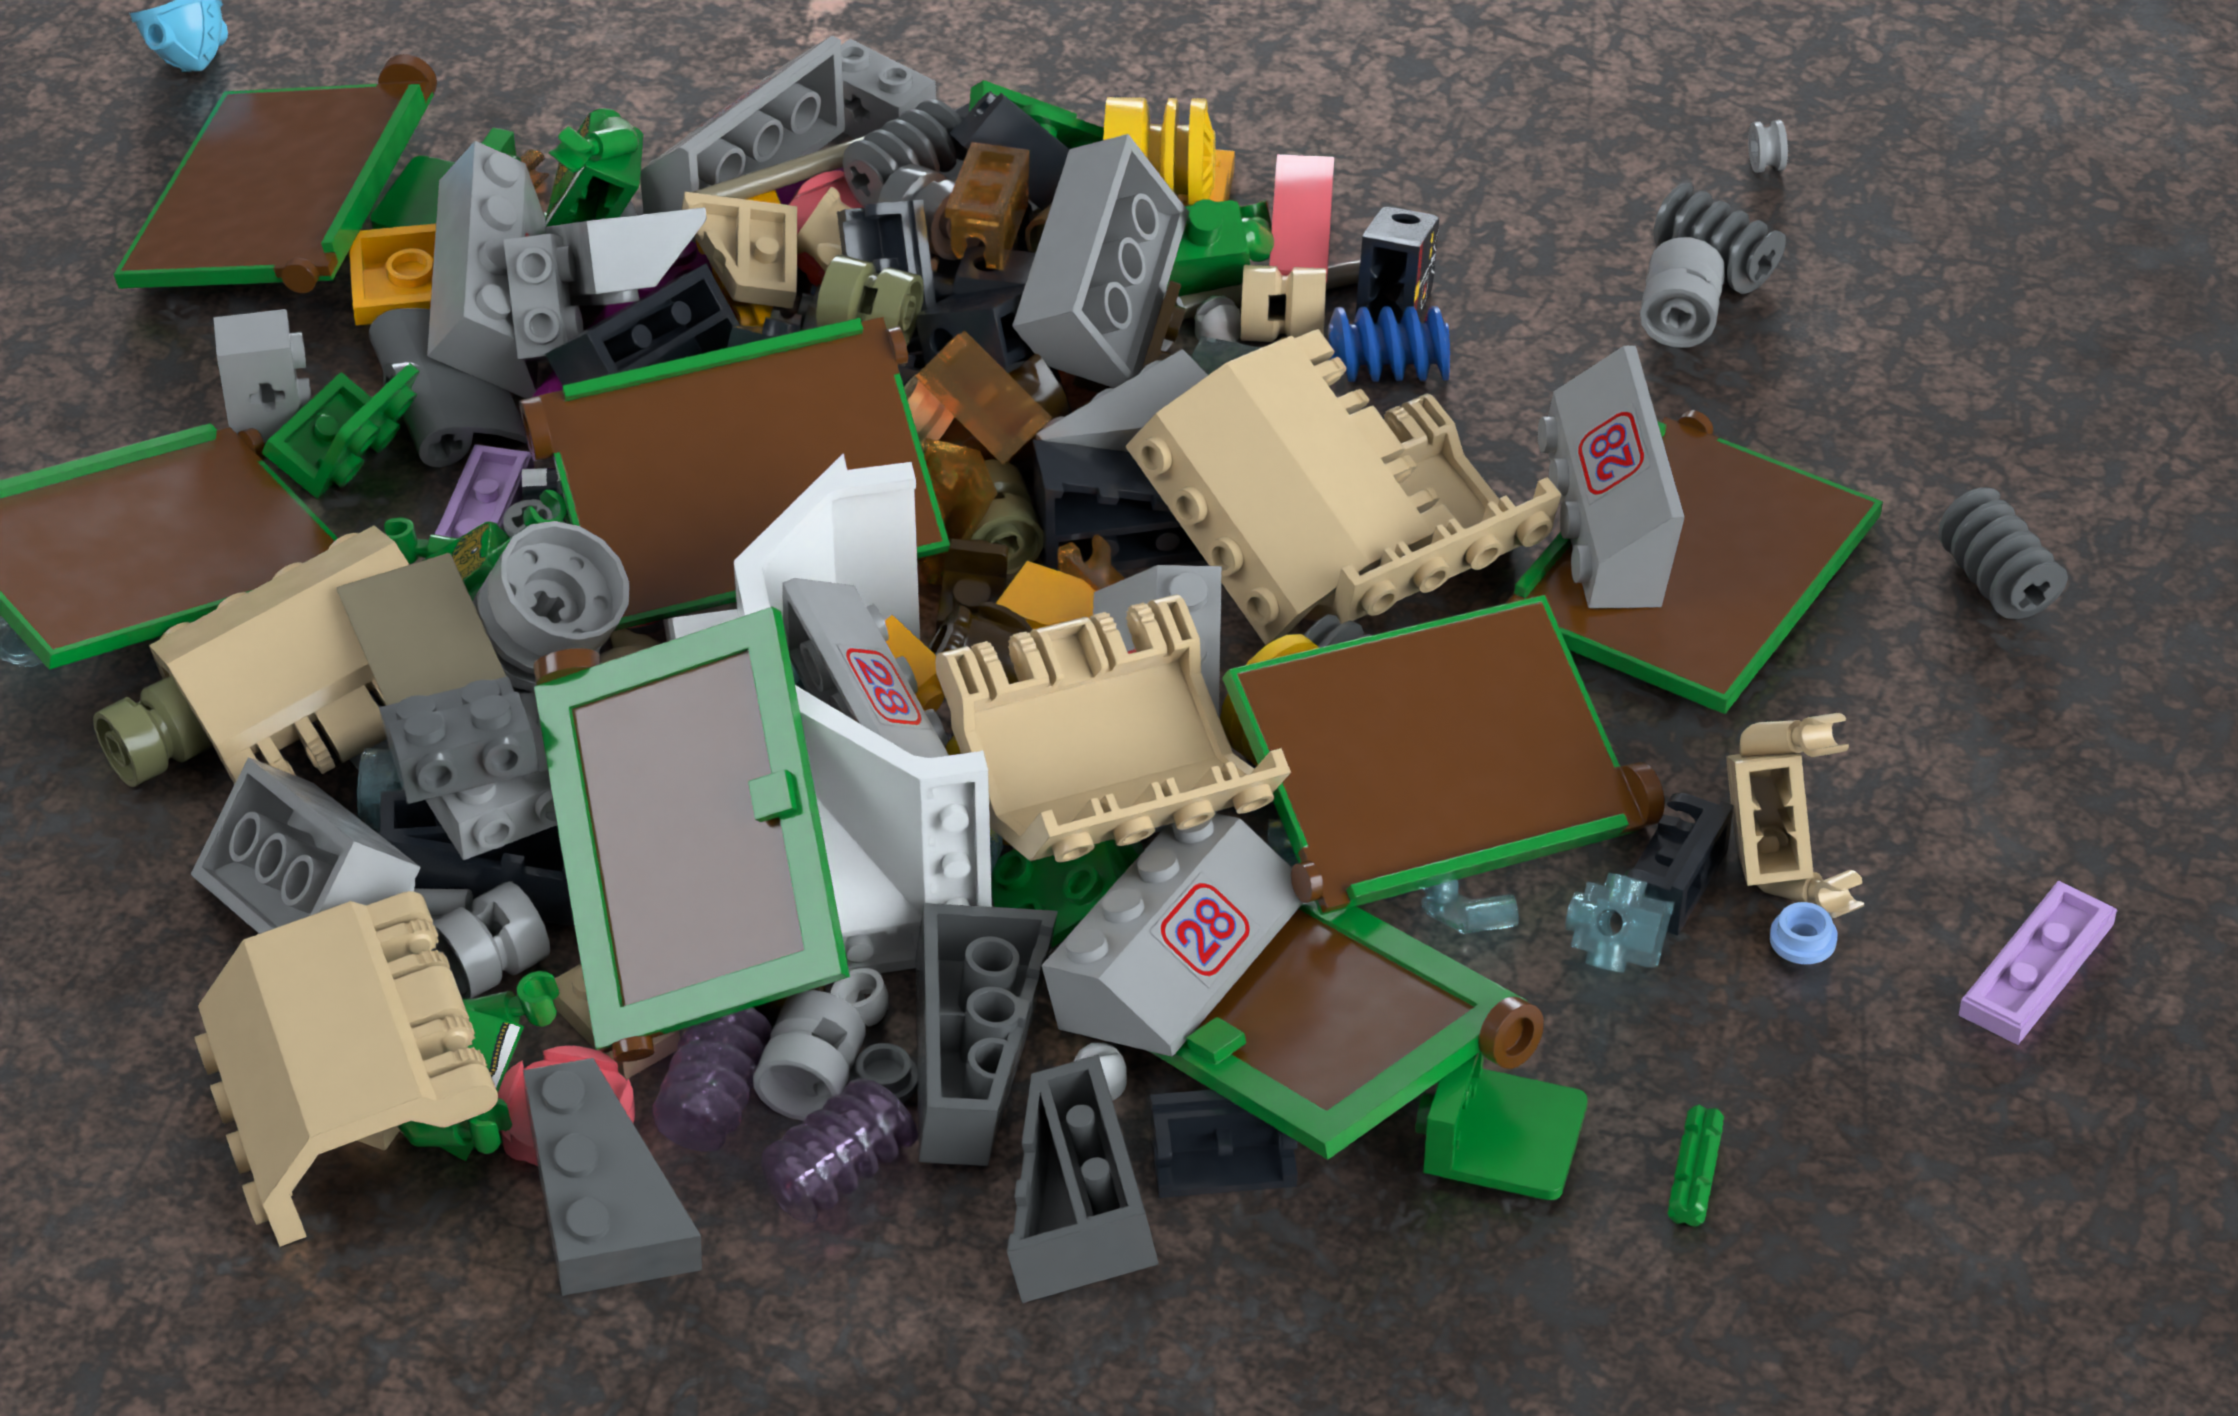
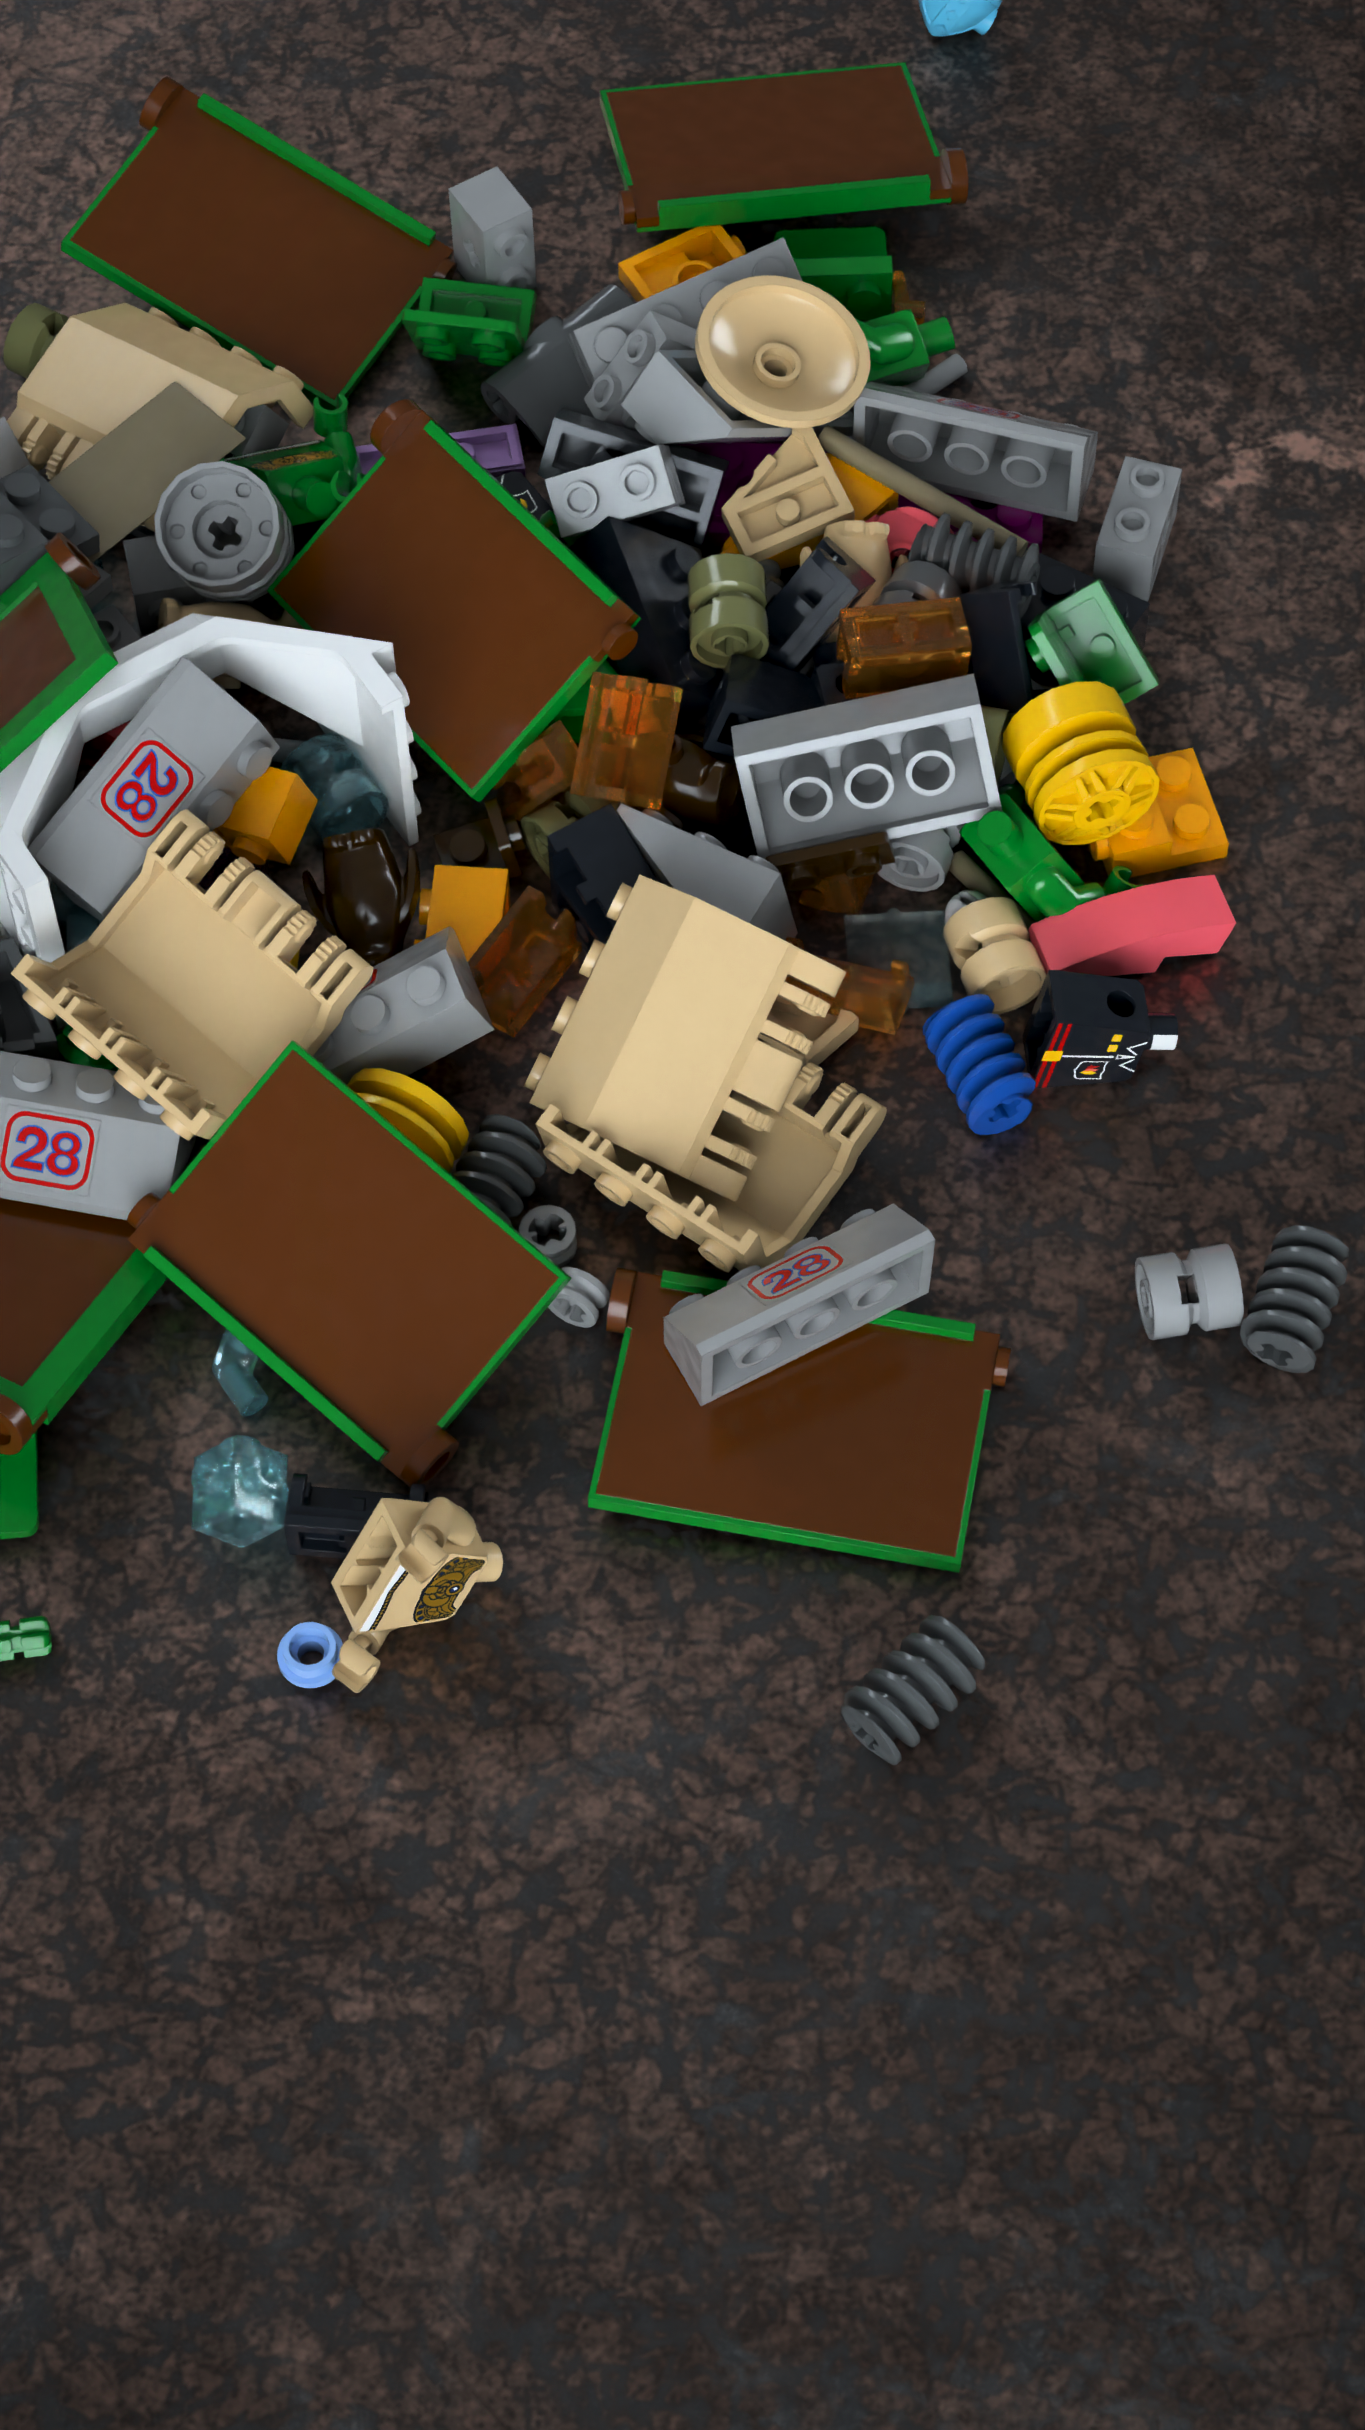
camera: 70 degrees right, 15 degrees up
lavender tile [1959,881,2117,1045] -> none
none -> light grey brick [544,445,686,538]
none -> tan dish [695,275,870,428]

